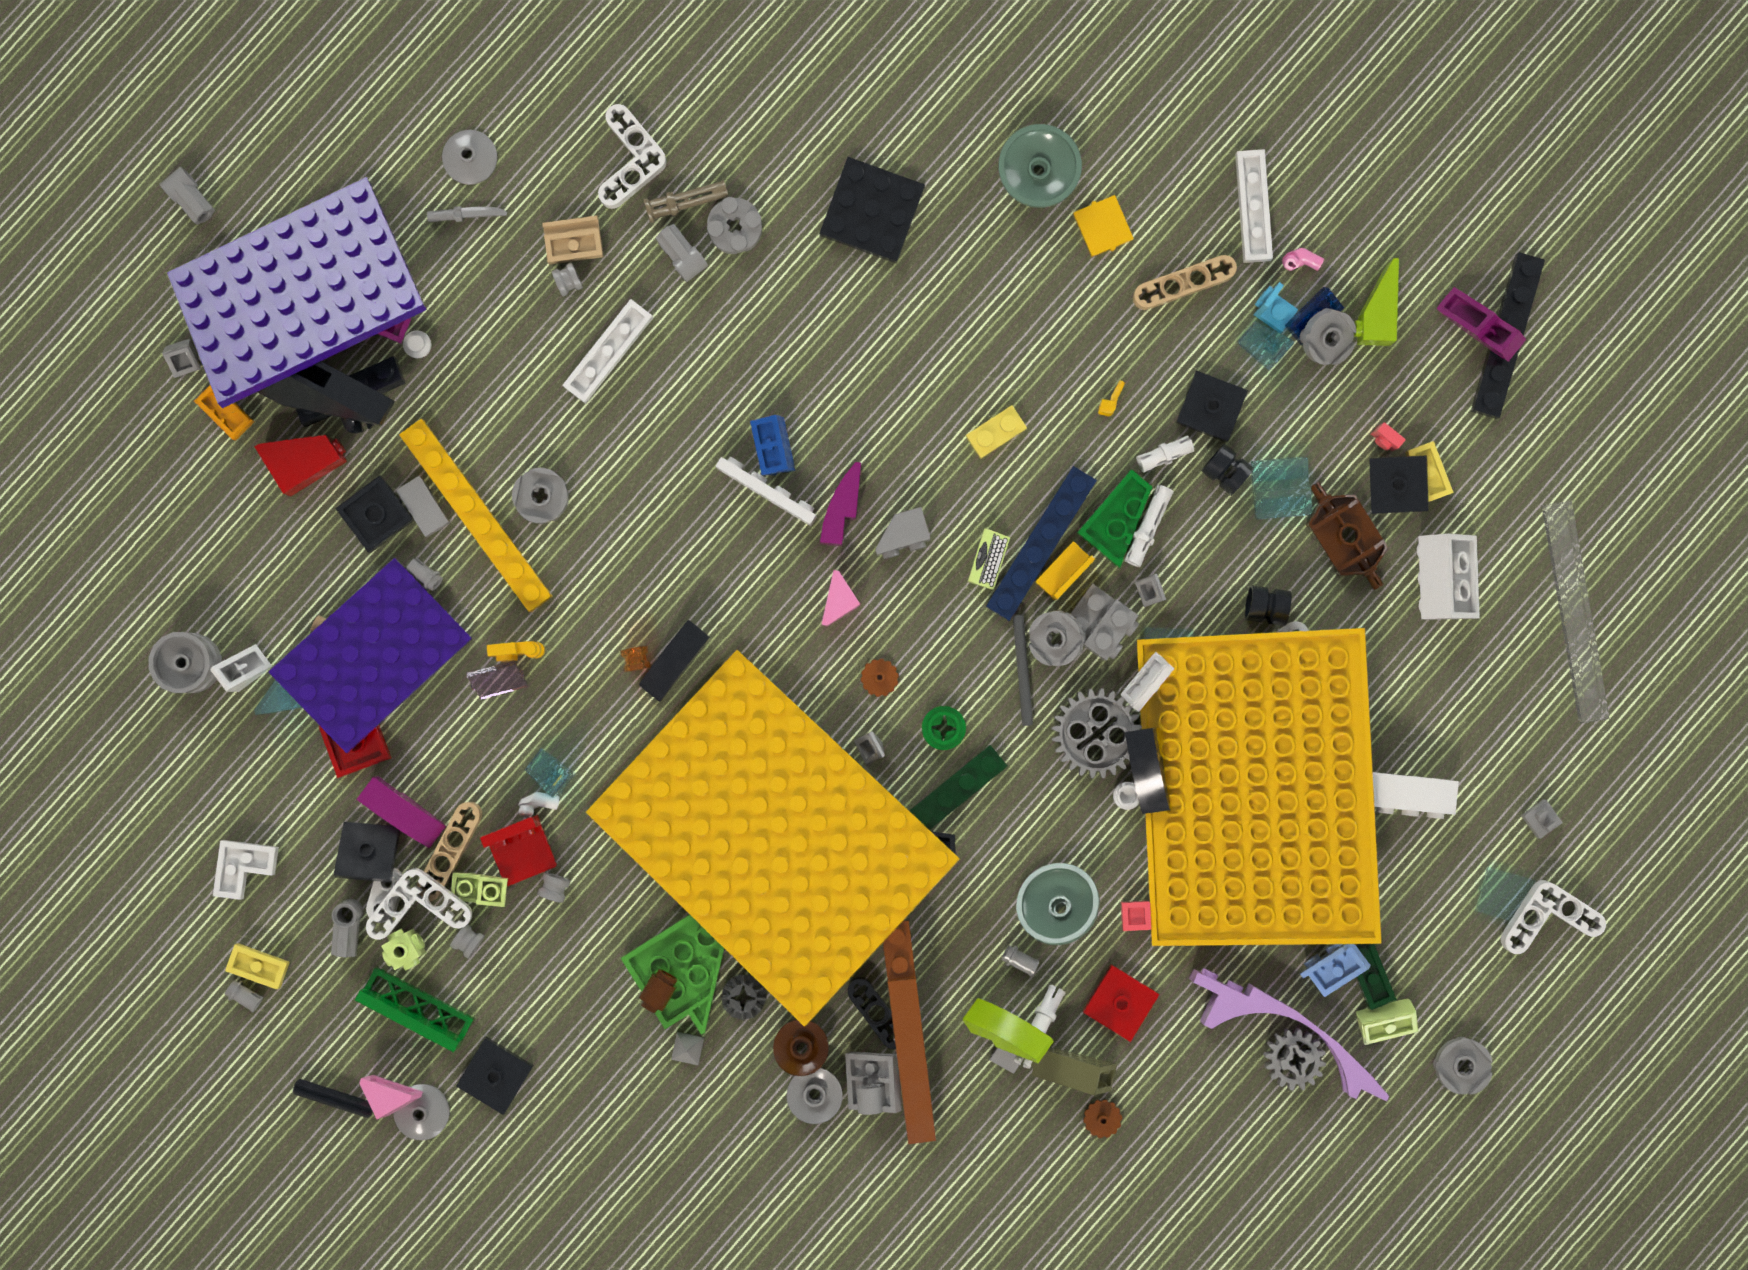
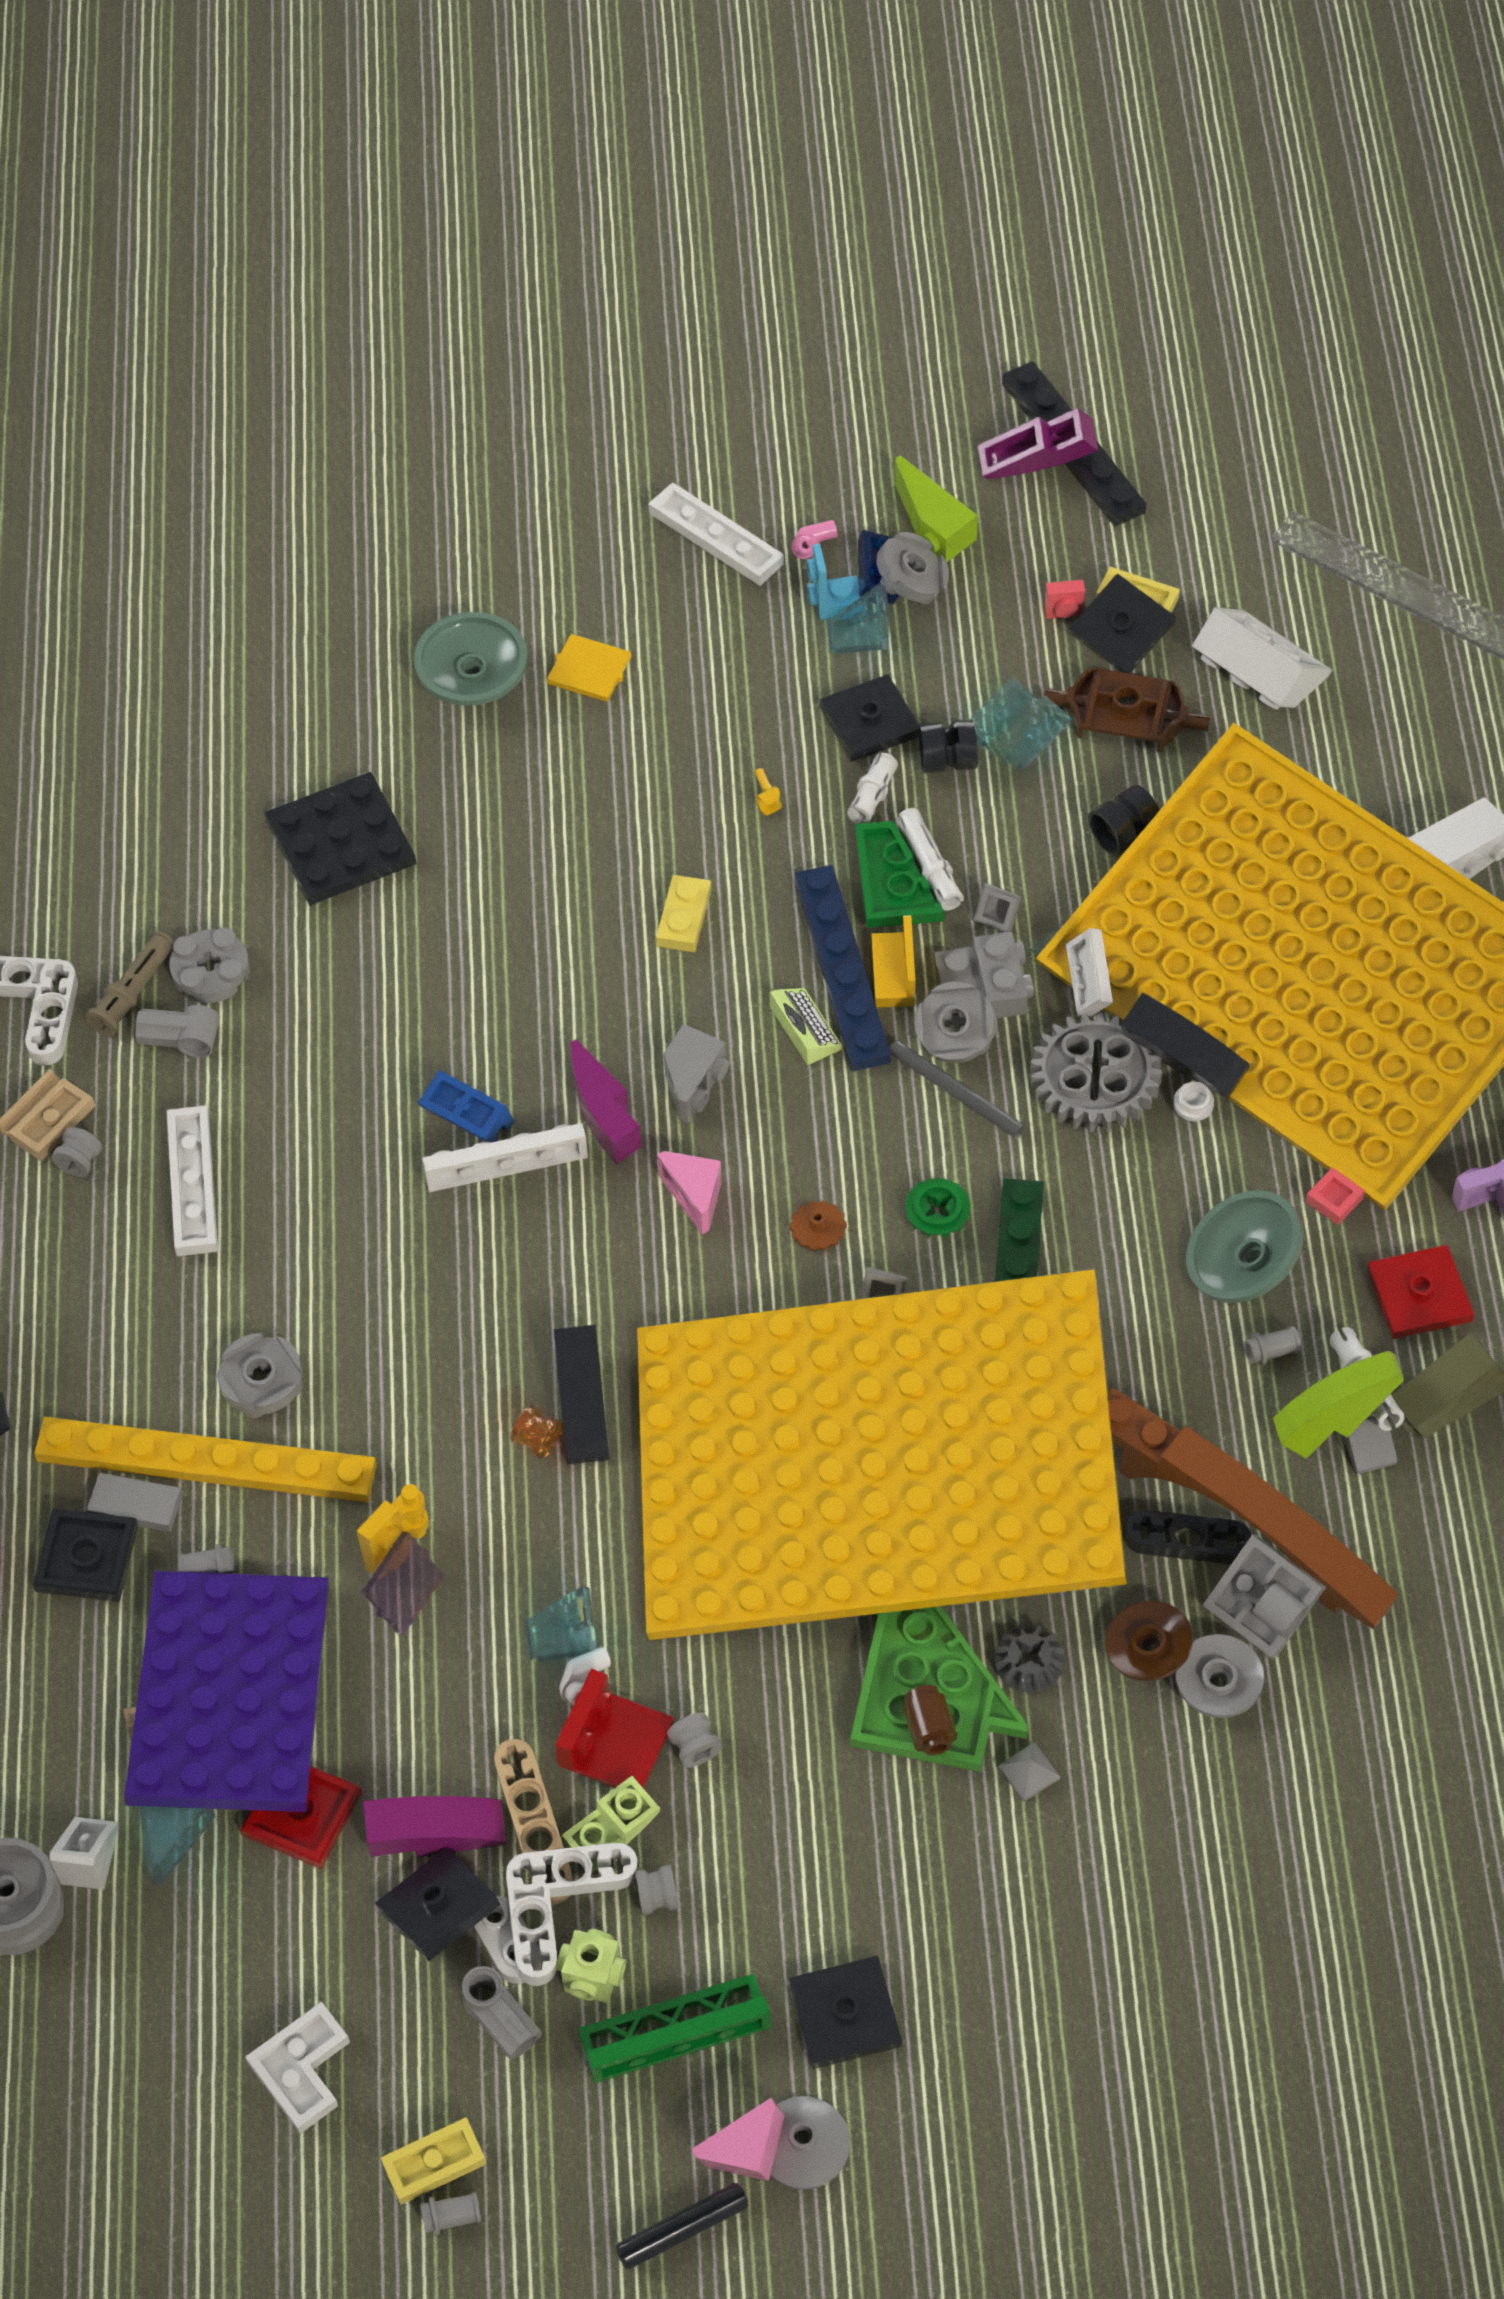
camera: 45 degrees left, 30 degrees down
tan beam [1133,255,1237,310] -> none

